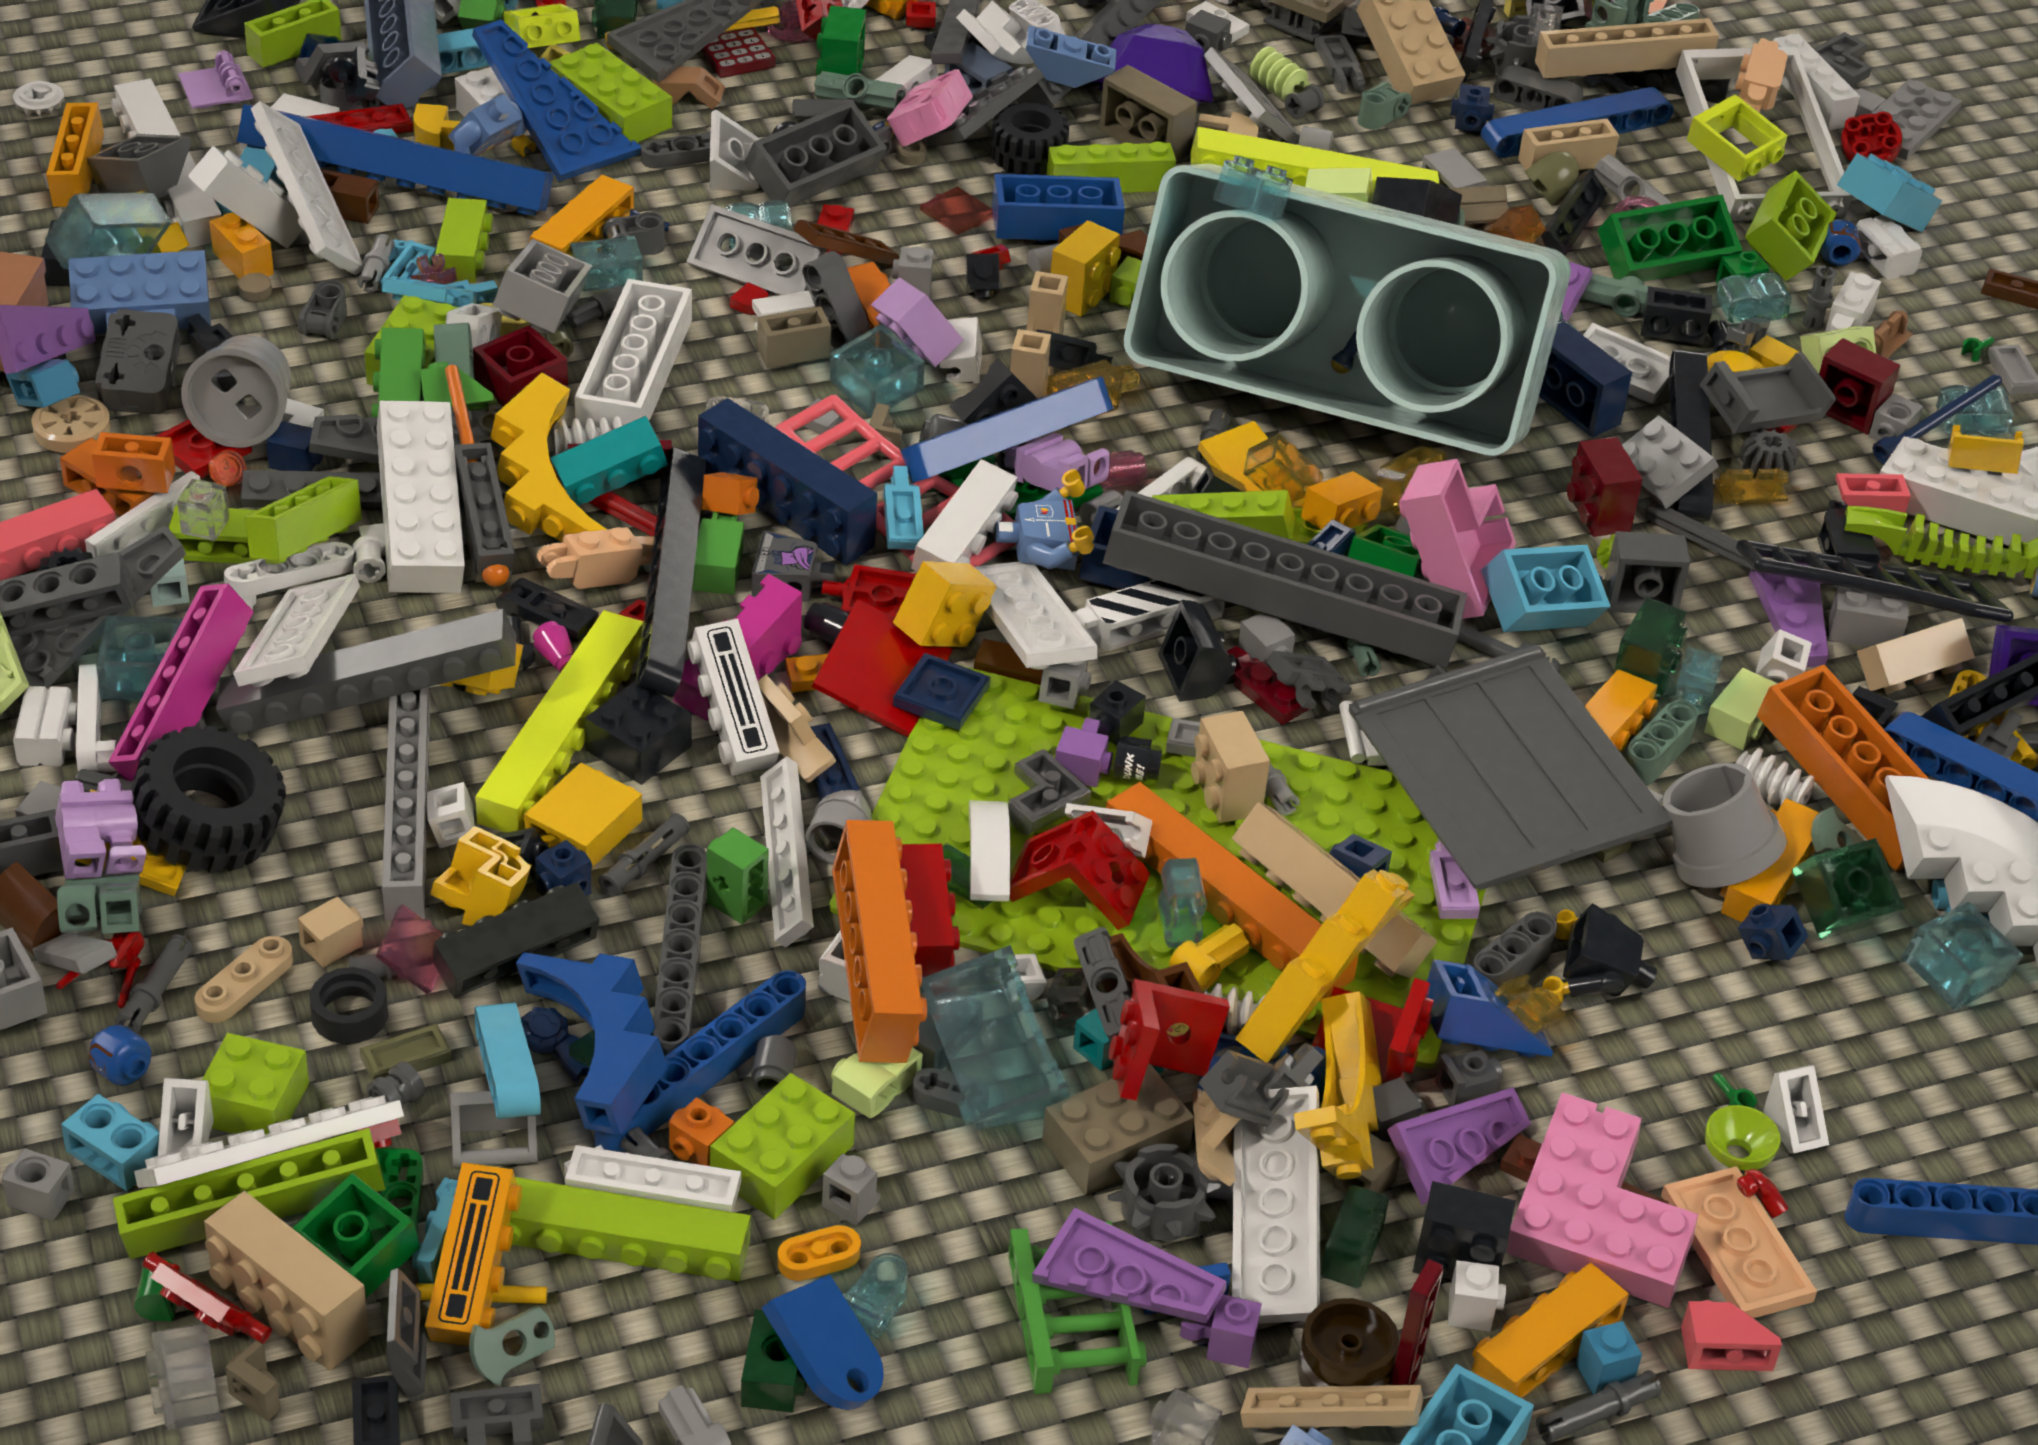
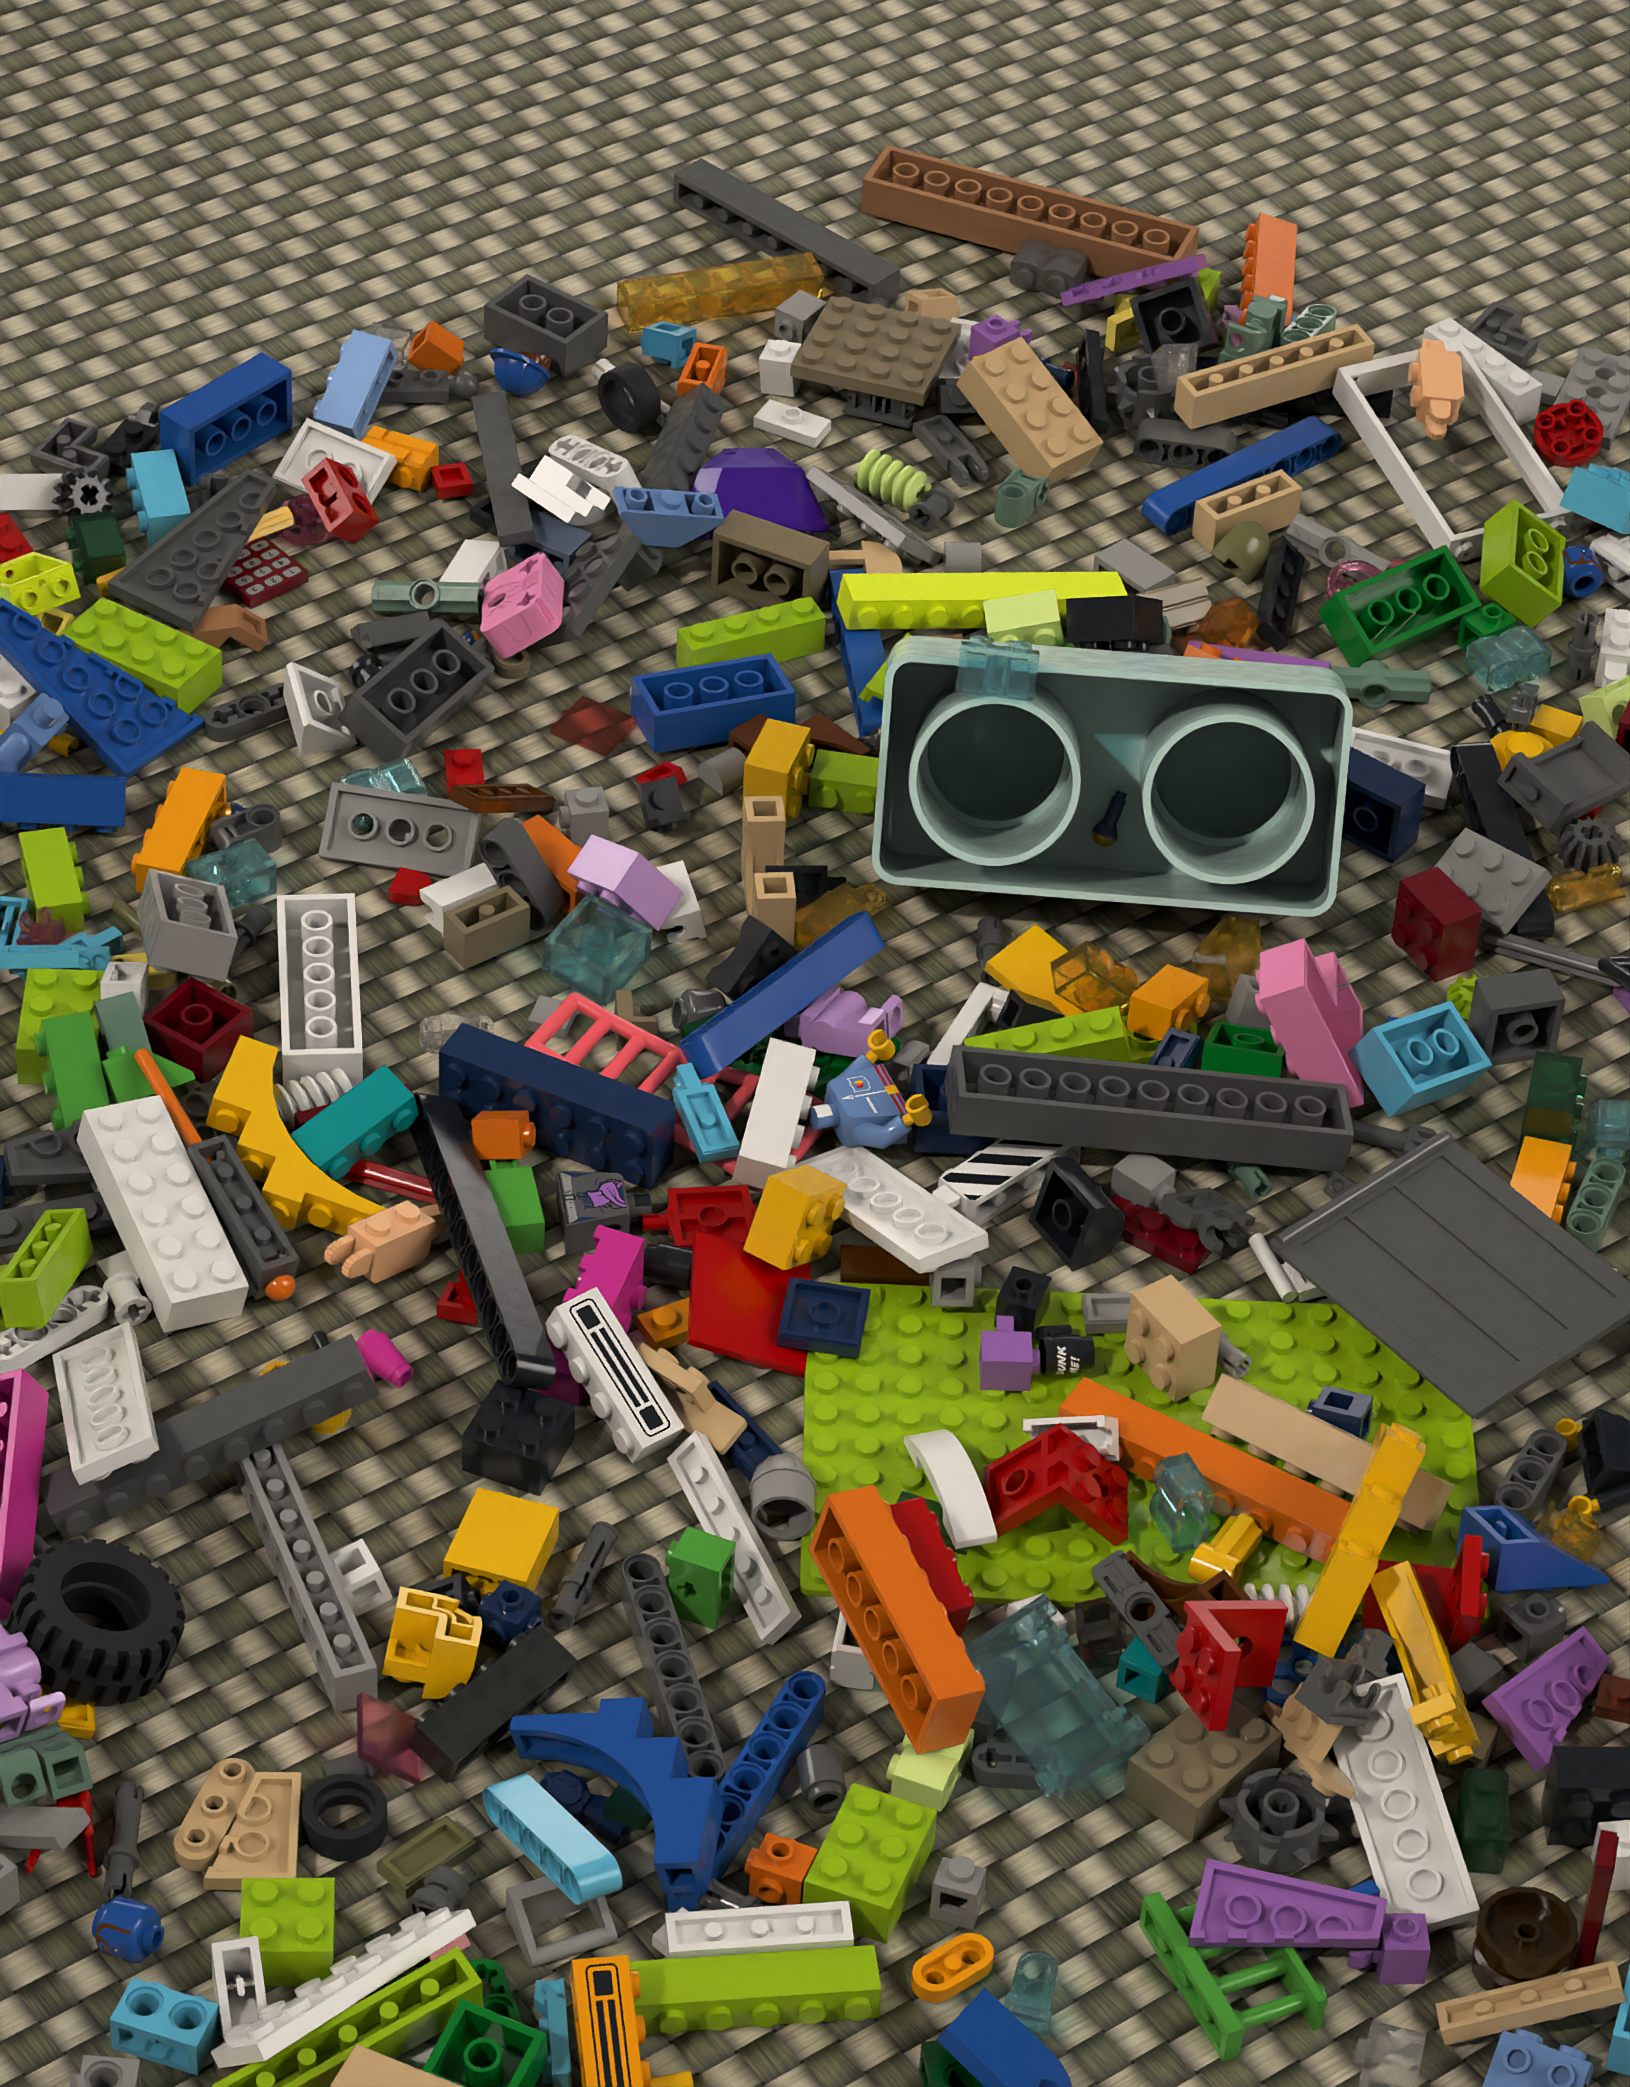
camera: 15 degrees left, 0 degrees up
tan brick [297,896,364,968] -> none
neon yellow brick [475,610,643,833] -> none
black plate [495,578,599,643] -> none
green brick [816,6,866,77] -> none
black tyre [991,102,1069,175] -> none
flat silver brick [1008,749,1092,835] -> none
clear pink brick [1093,450,1147,488] -> none
dark grey brick [1185,10,1232,54] -> none
lavender hinge [1429,838,1480,919] -> none
dark blue brick [1450,84,1495,132] -> none
black brick [1640,286,1712,345] -> none
neon yellow window [1687,94,1788,182] -> none
none -> tan wing [203,1772,302,1890]

